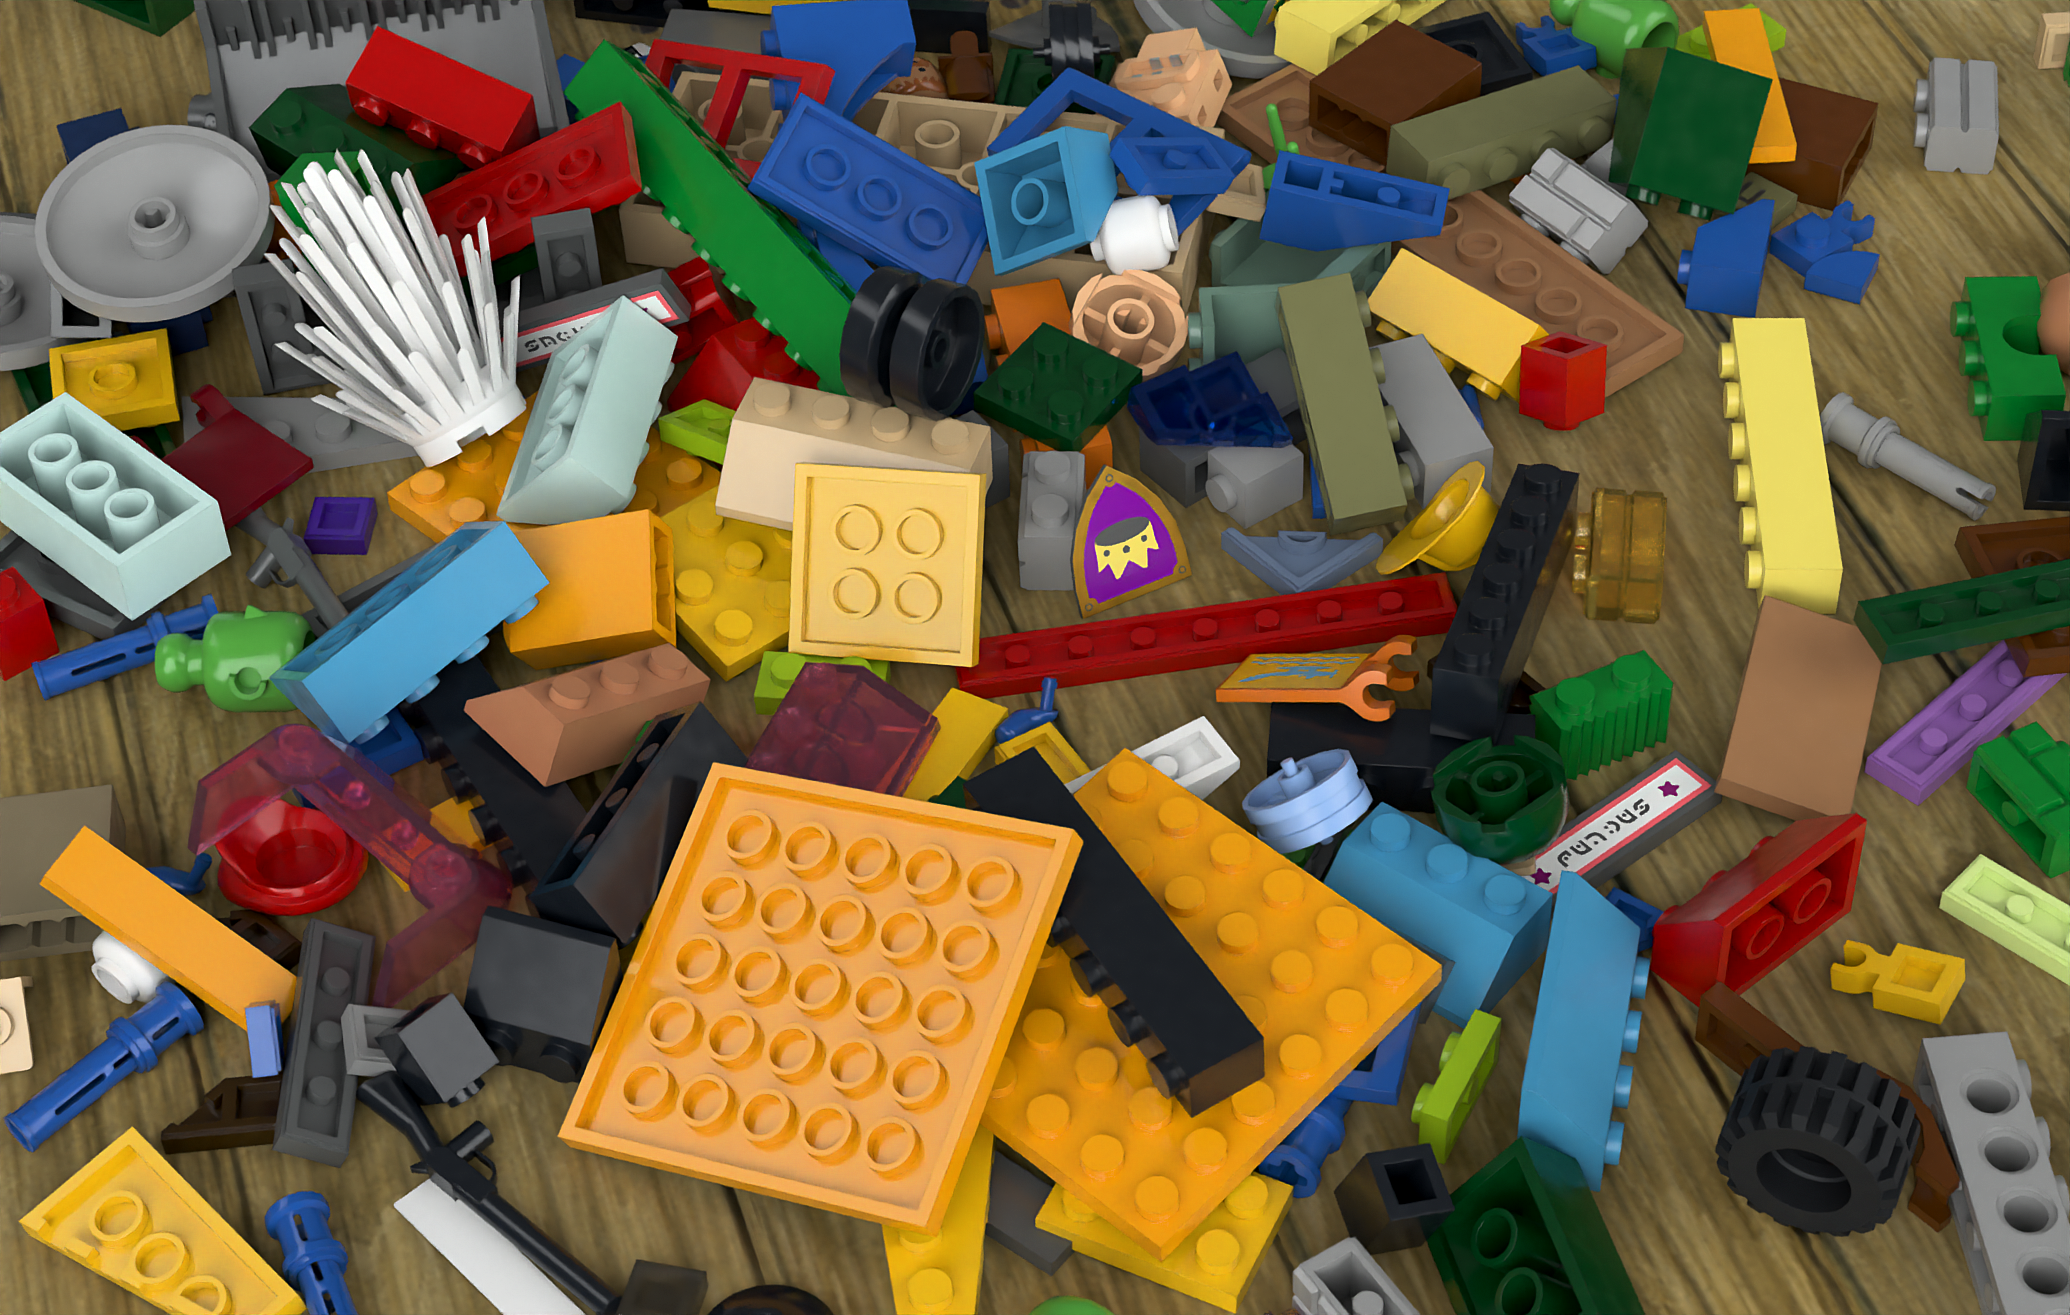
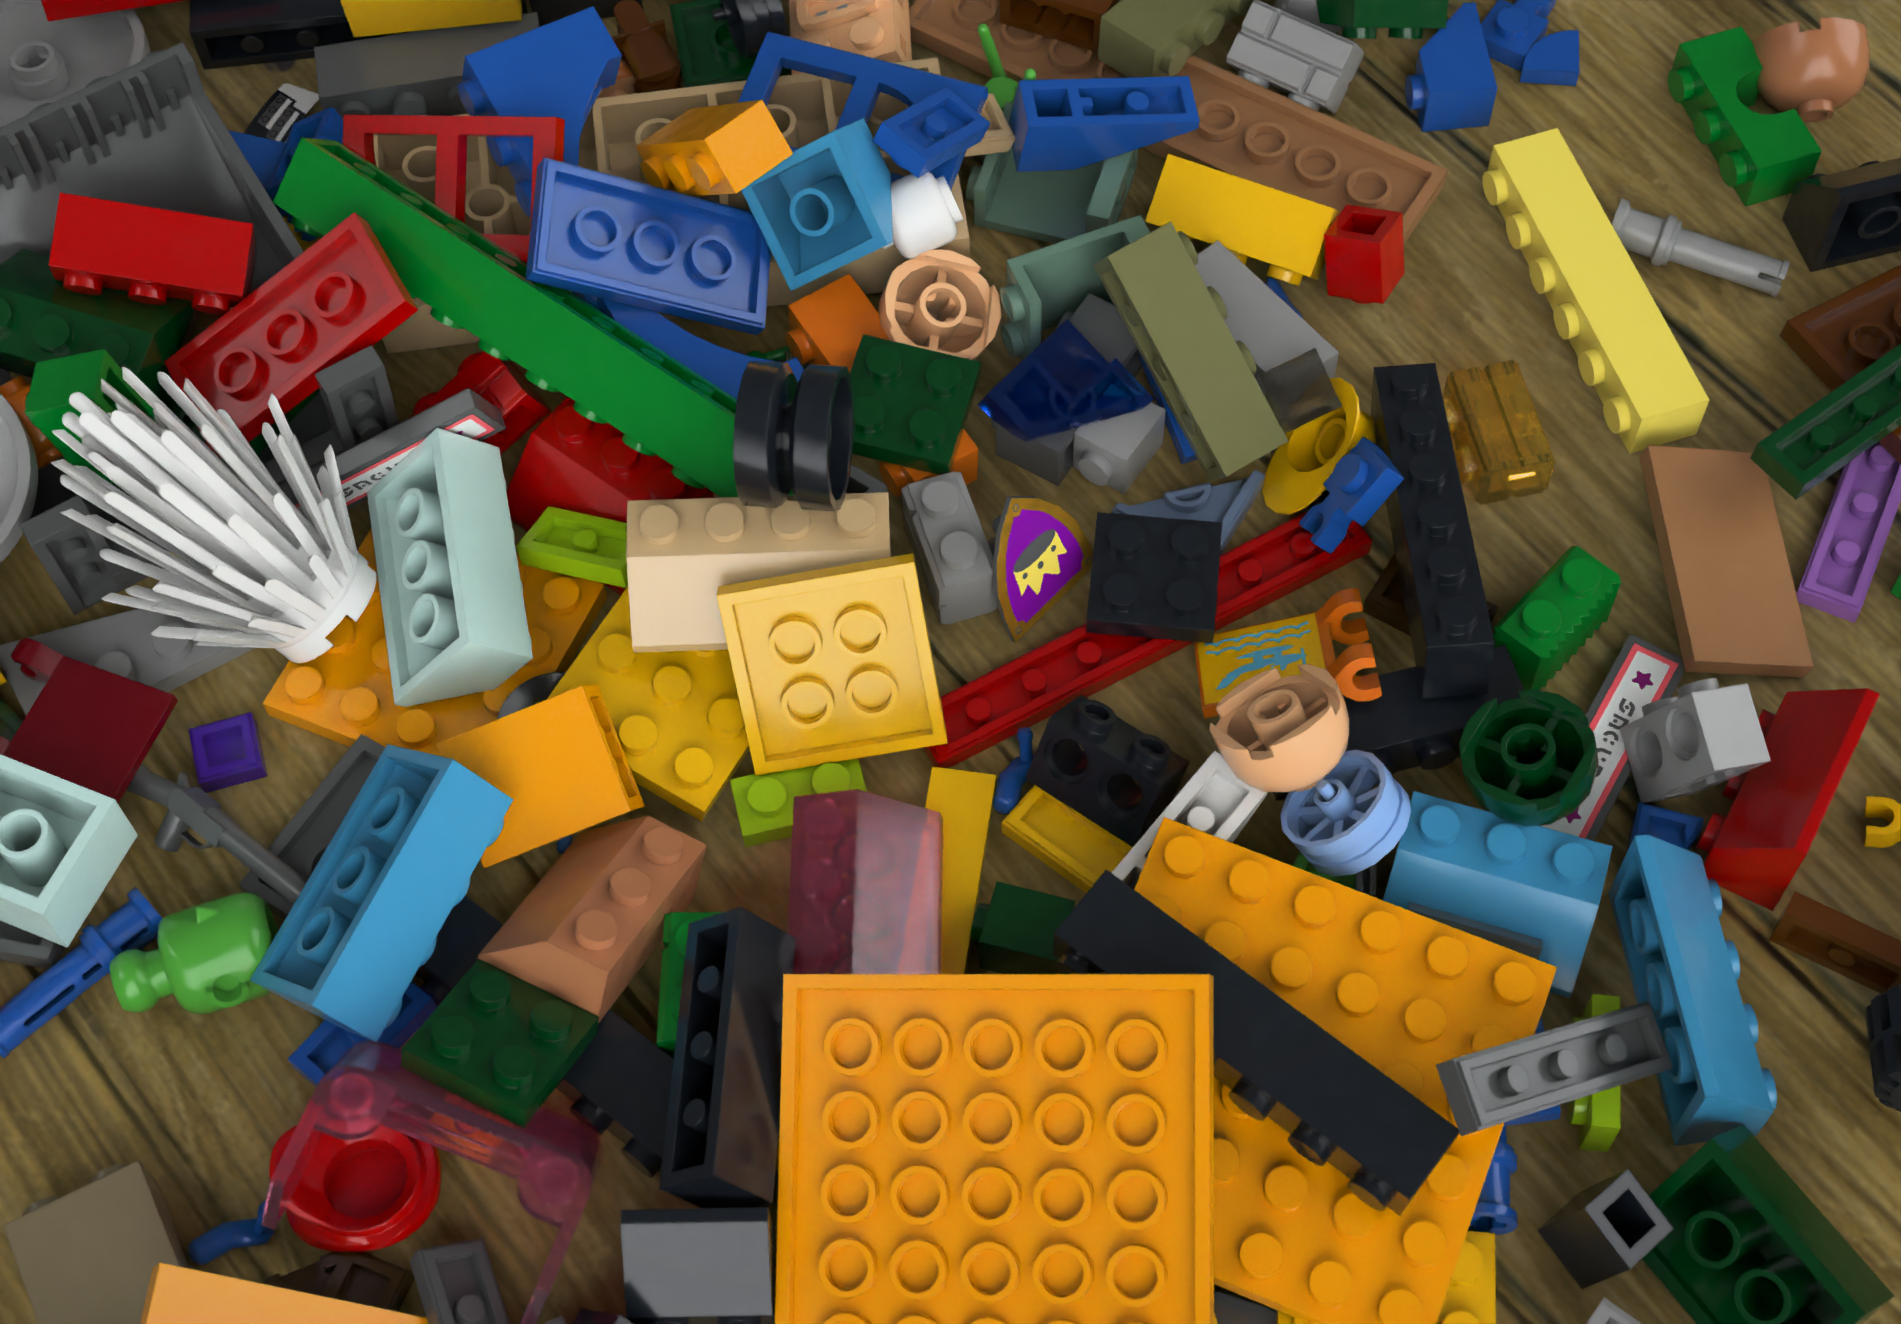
camera: 20 degrees left, 15 degrees up
none -> dark green plate [400,959,599,1128]
none -> light orange brick [635,100,793,196]
none -> black brick [1025,694,1190,847]
none -> black plate [1086,512,1222,643]
none -> light nougat cylinder [1209,664,1349,792]
none -> clear smoke tile [1260,348,1342,433]
none -> blue plate [1299,437,1404,554]
none -> dark grey tile [1436,1001,1673,1136]
none -> light grey brick [1620,678,1771,803]

